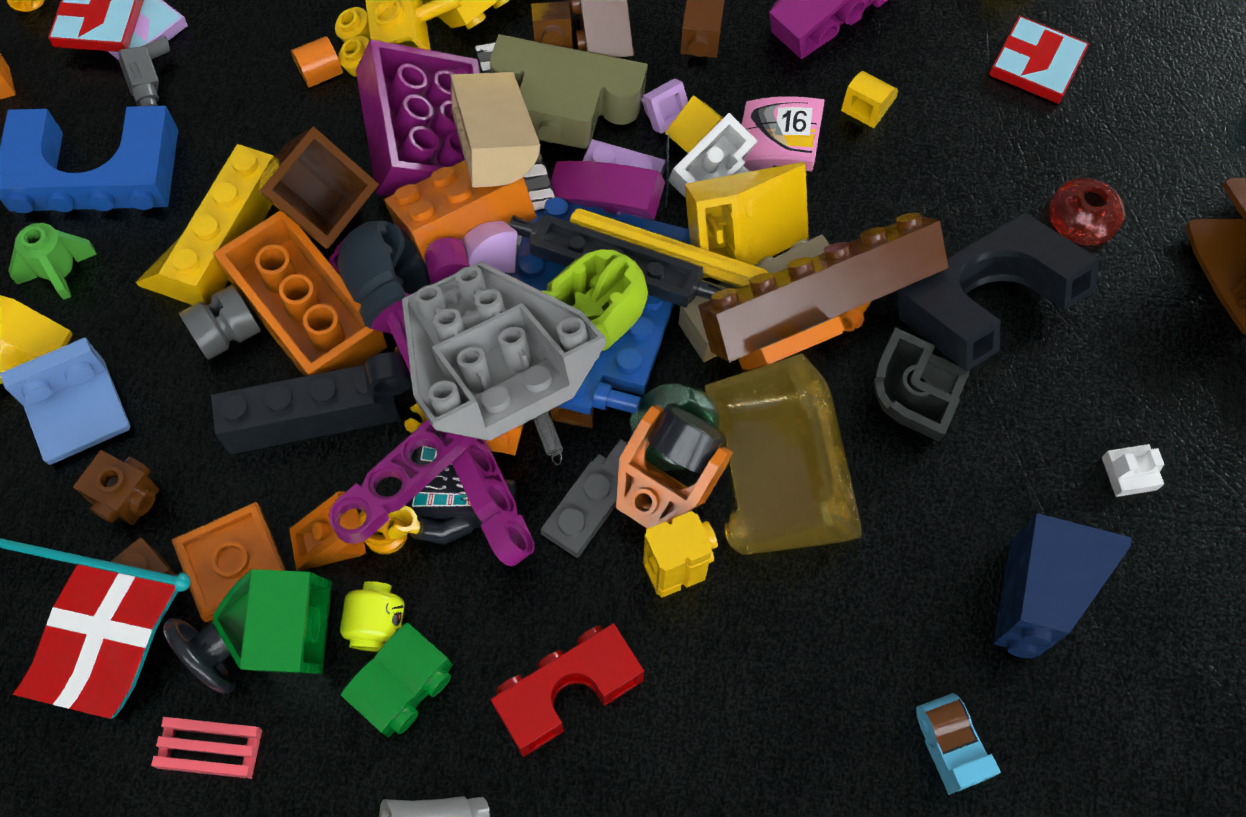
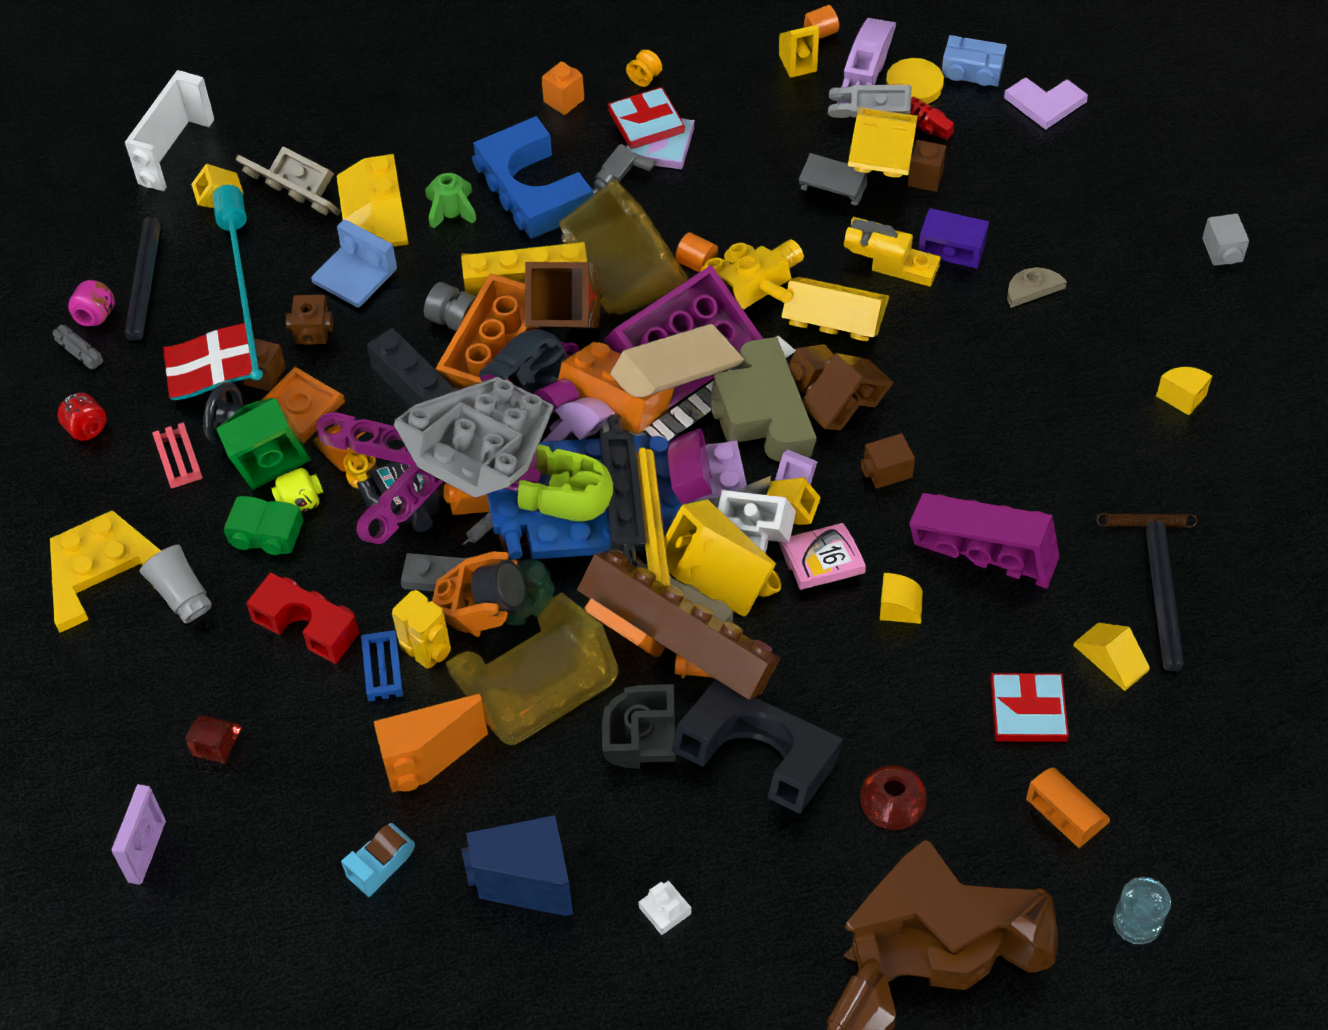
camera: 65 degrees right, 10 degrees down
none -> blue tile [361,630,403,701]
none -> orange slope [374,693,488,792]
none -> clear yellow windscreen [558,179,689,315]
none -> orange brick [1026,768,1110,848]

